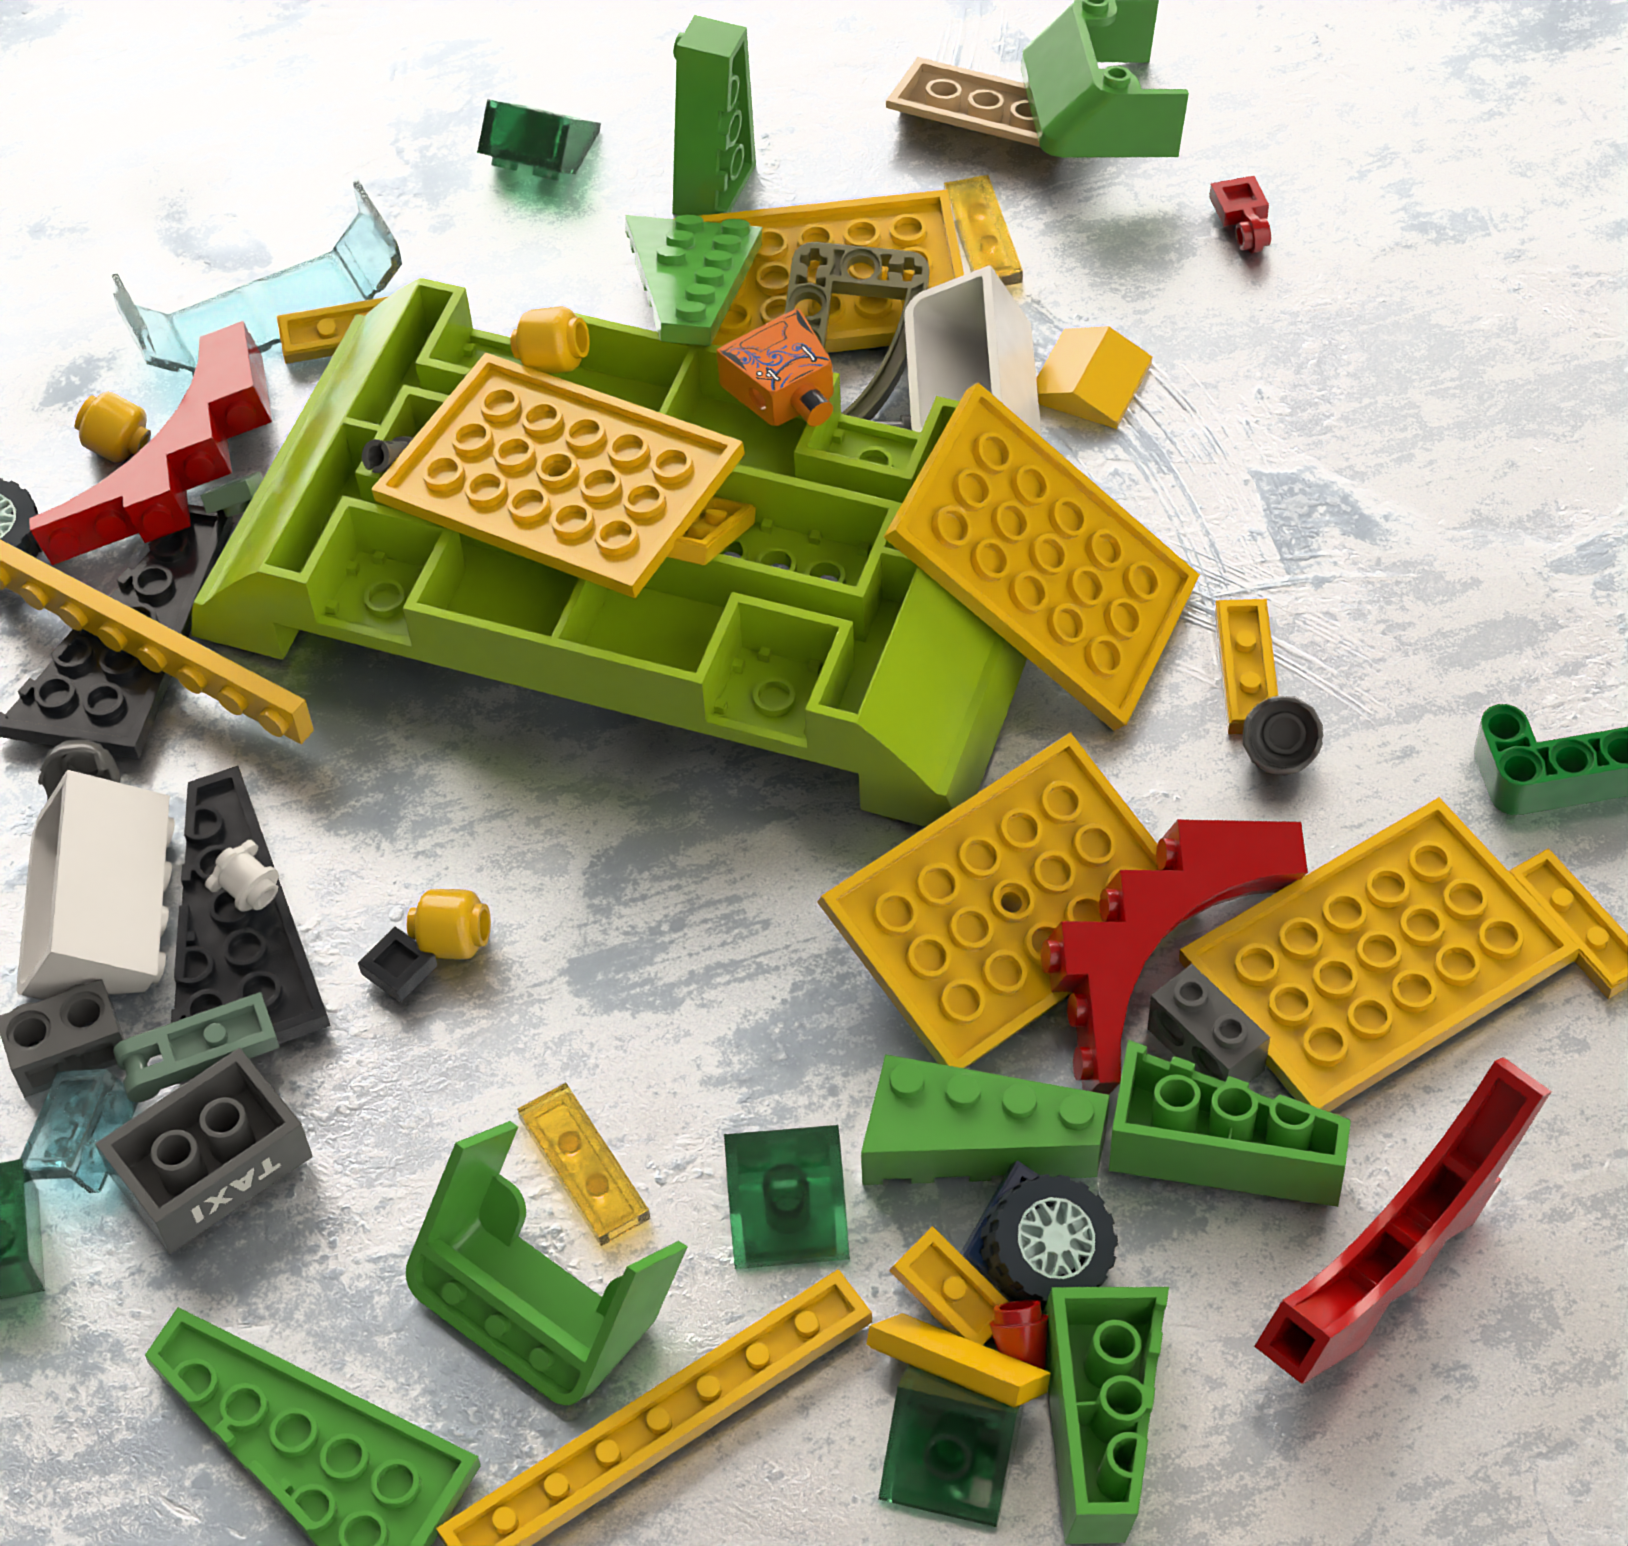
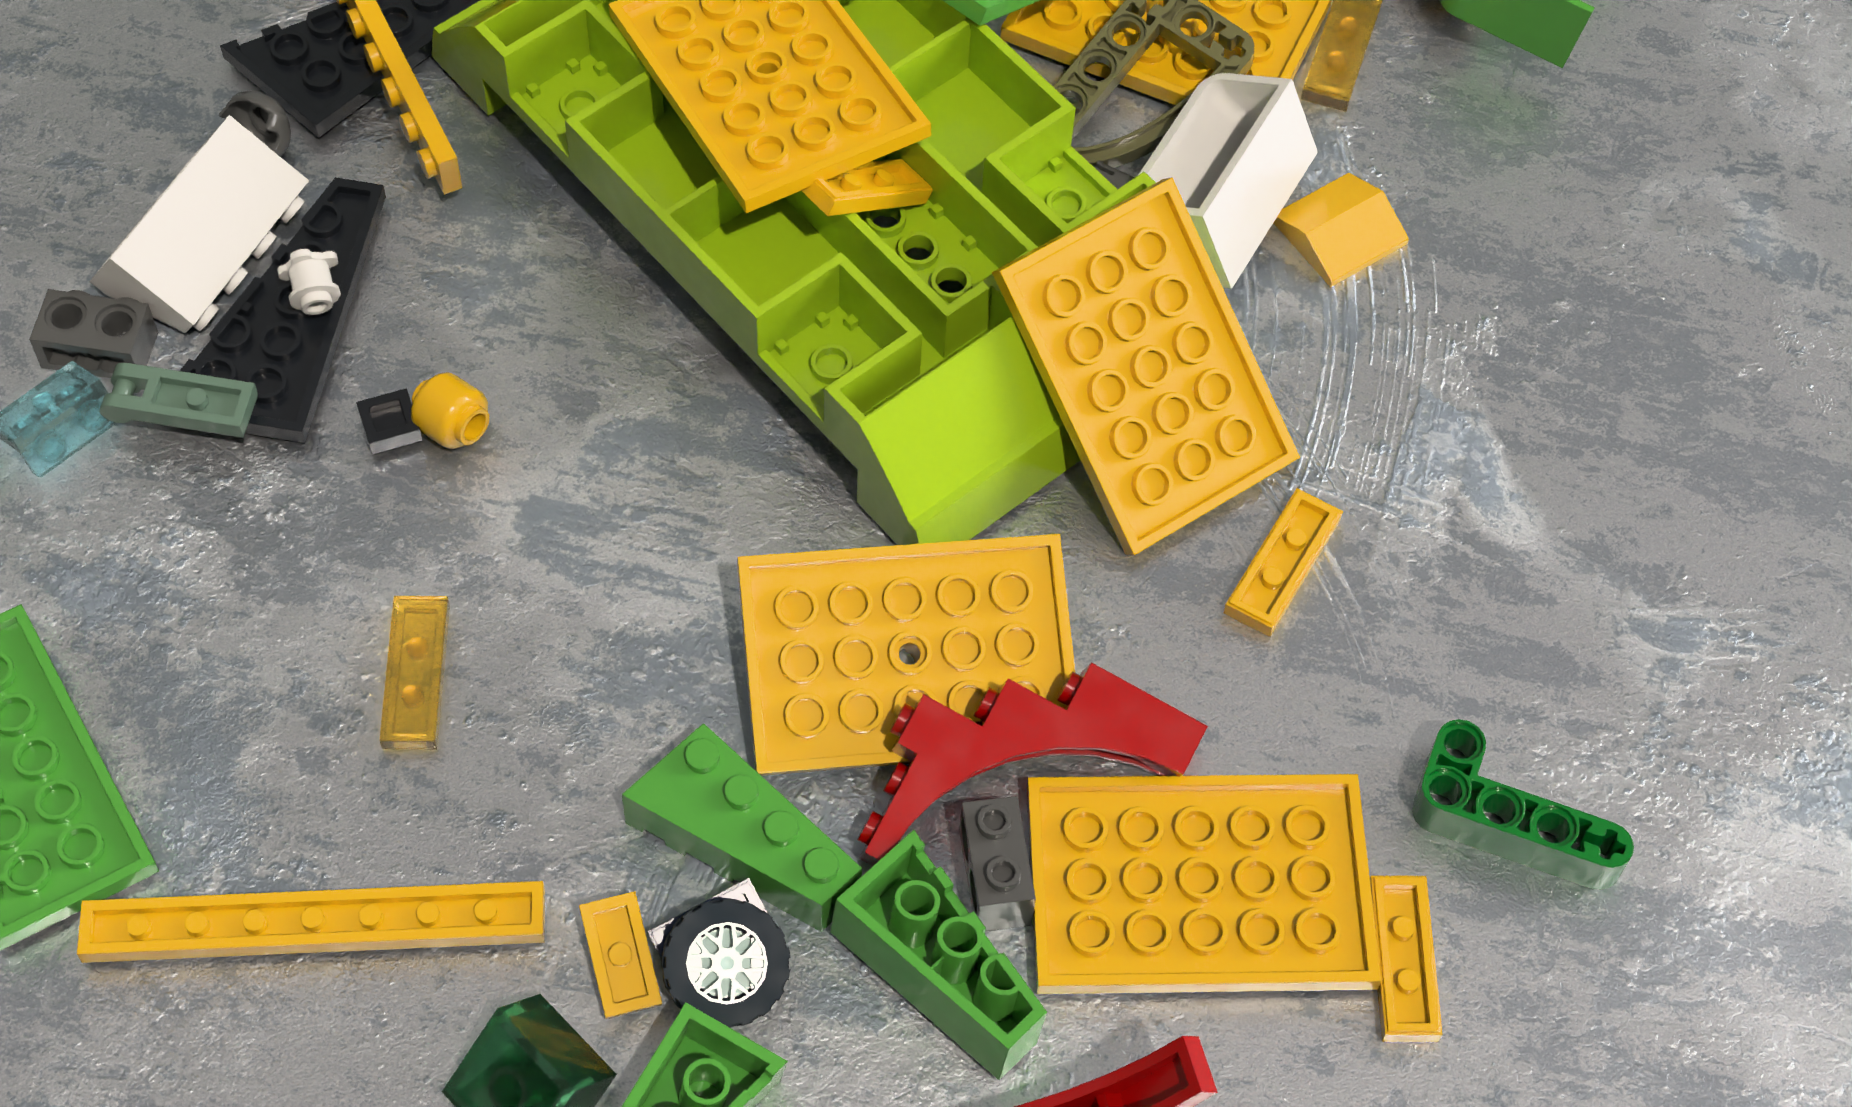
camera: 25 degrees right, 5 degrees up
dark grey brick [95,1047,313,1255] -> none
bright green windscreen [405,1121,688,1405] -> none
orange torso [716,308,834,427] -> none
clear green slope [724,1125,850,1269] -> none
yellow tile [866,1313,1051,1408] -> none
red cone [989,1300,1048,1370] -> none
red plate [1209,175,1271,253] -> none
dark grey hair [1243,696,1324,776] -> none

